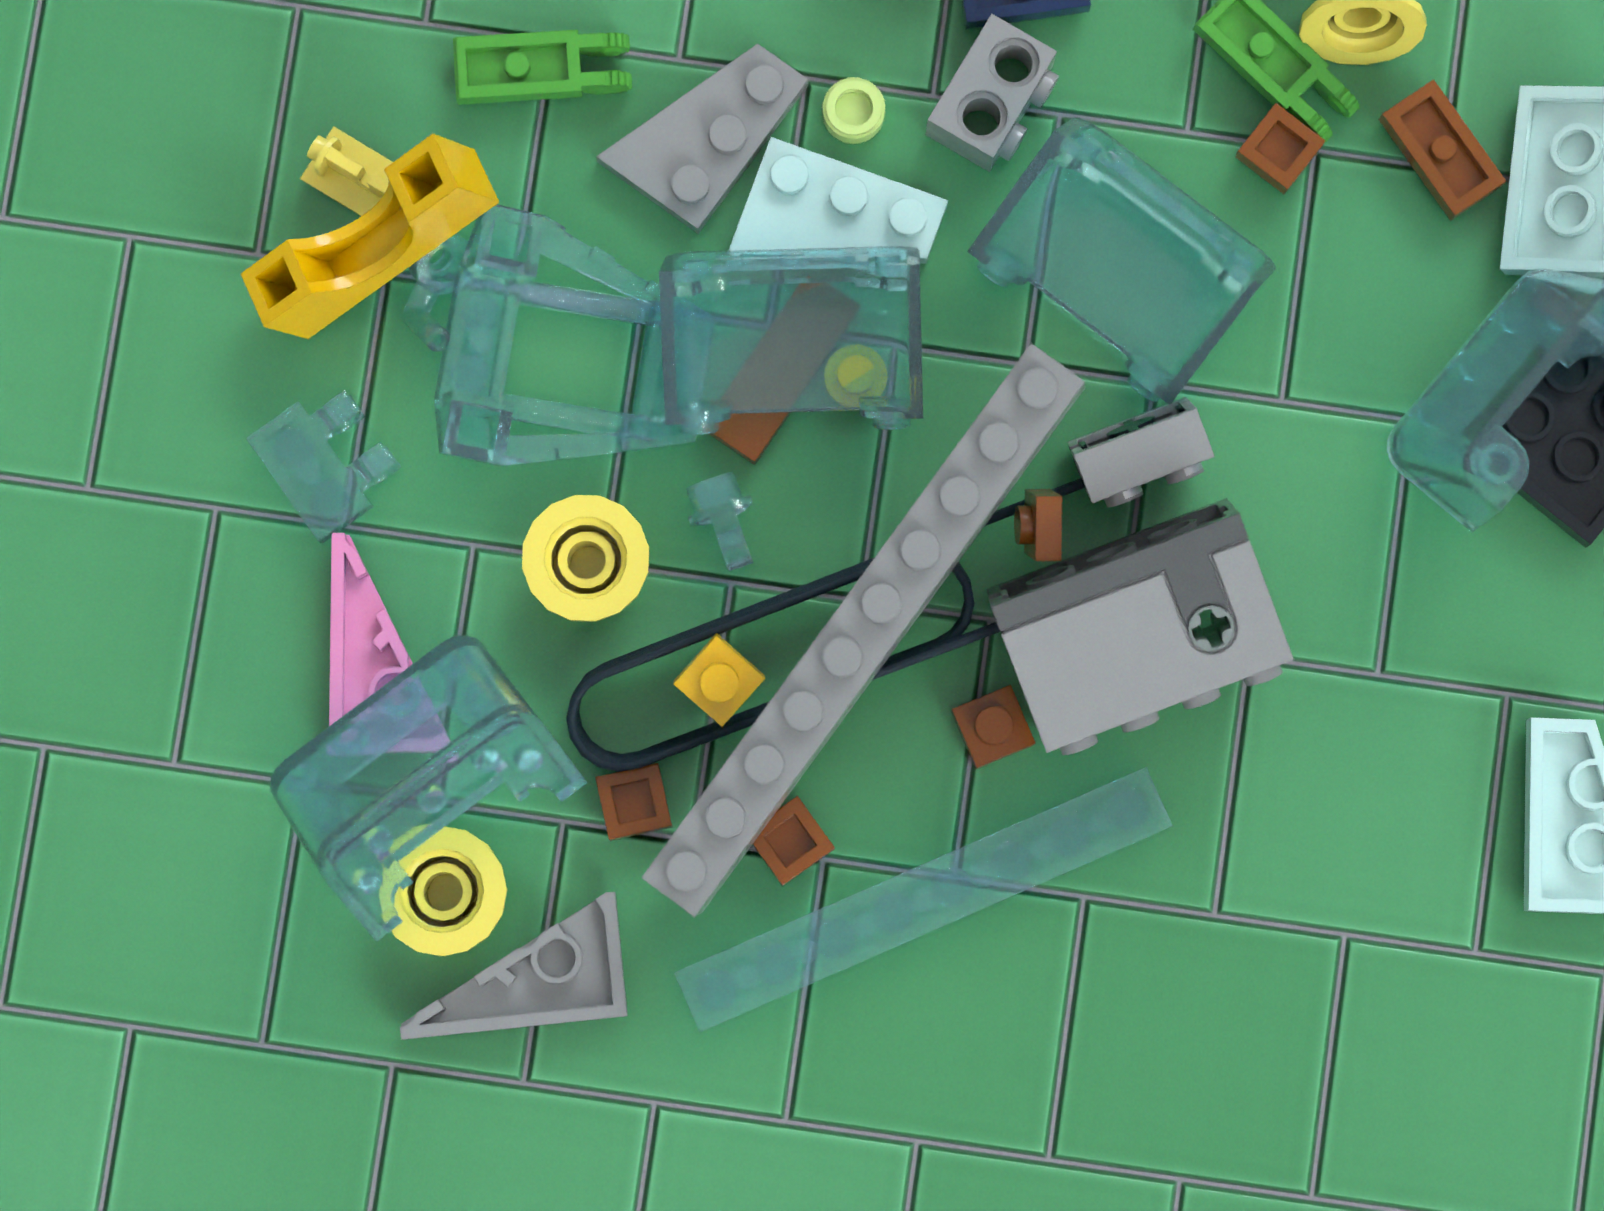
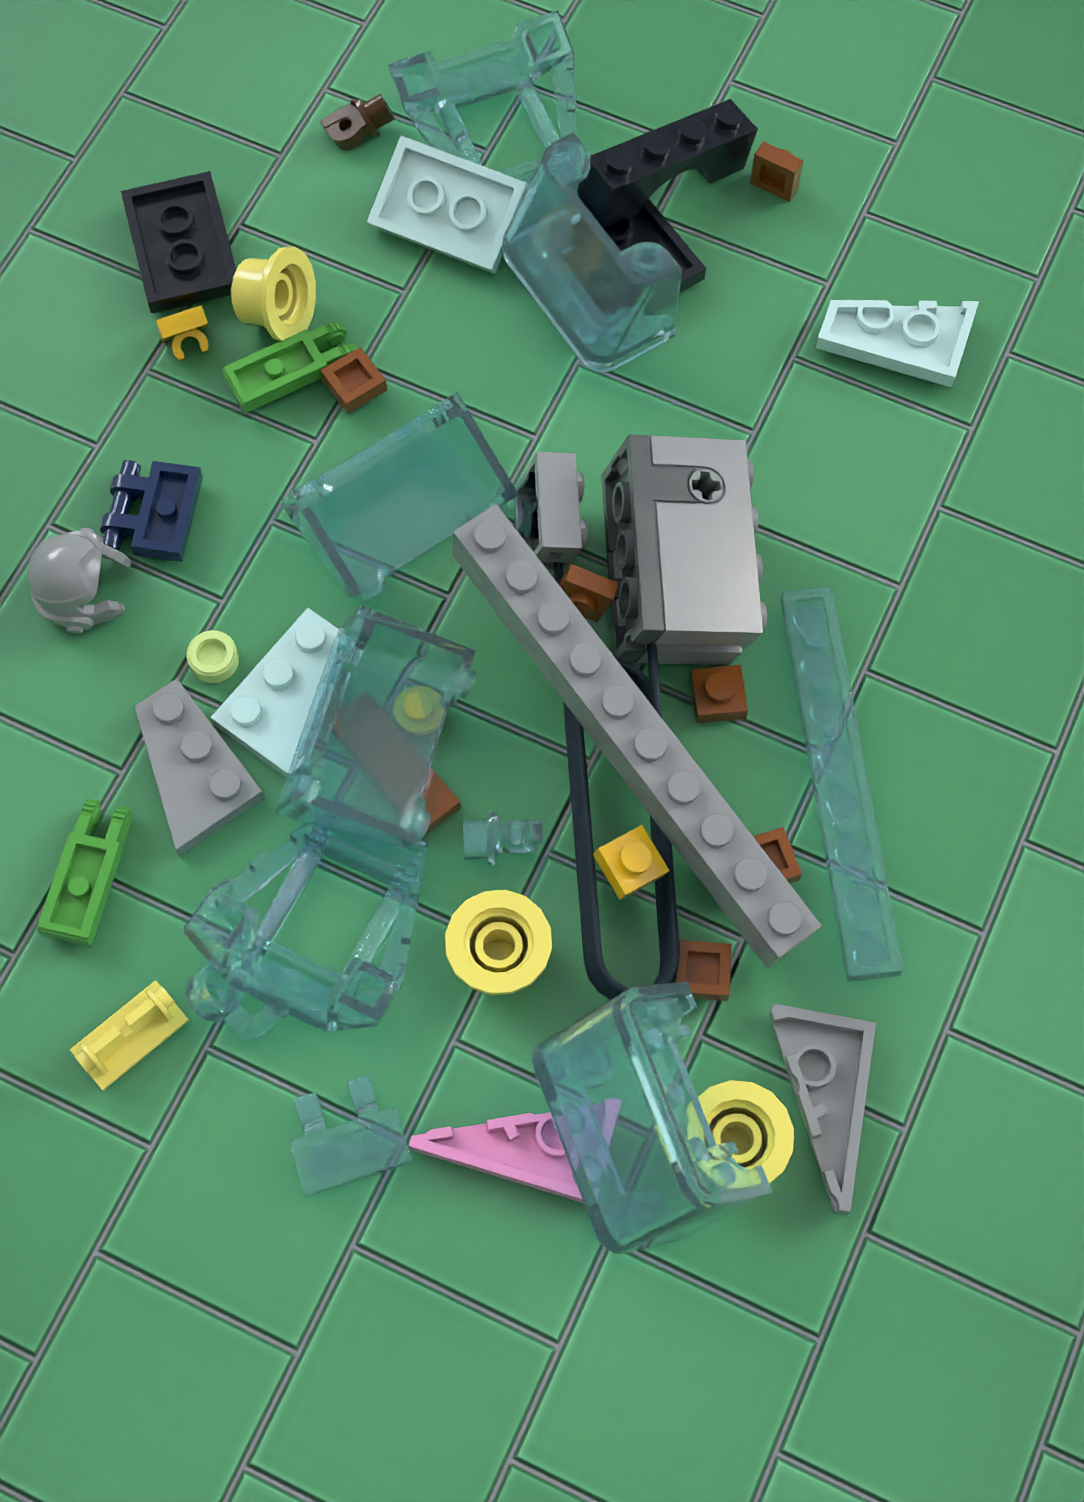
camera: 70 degrees left, 15 degrees down
yellow arch [241,133,499,339] -> none
light grey brick [925,14,1059,172] -> none
dark orange plate [1379,79,1506,221] -> none

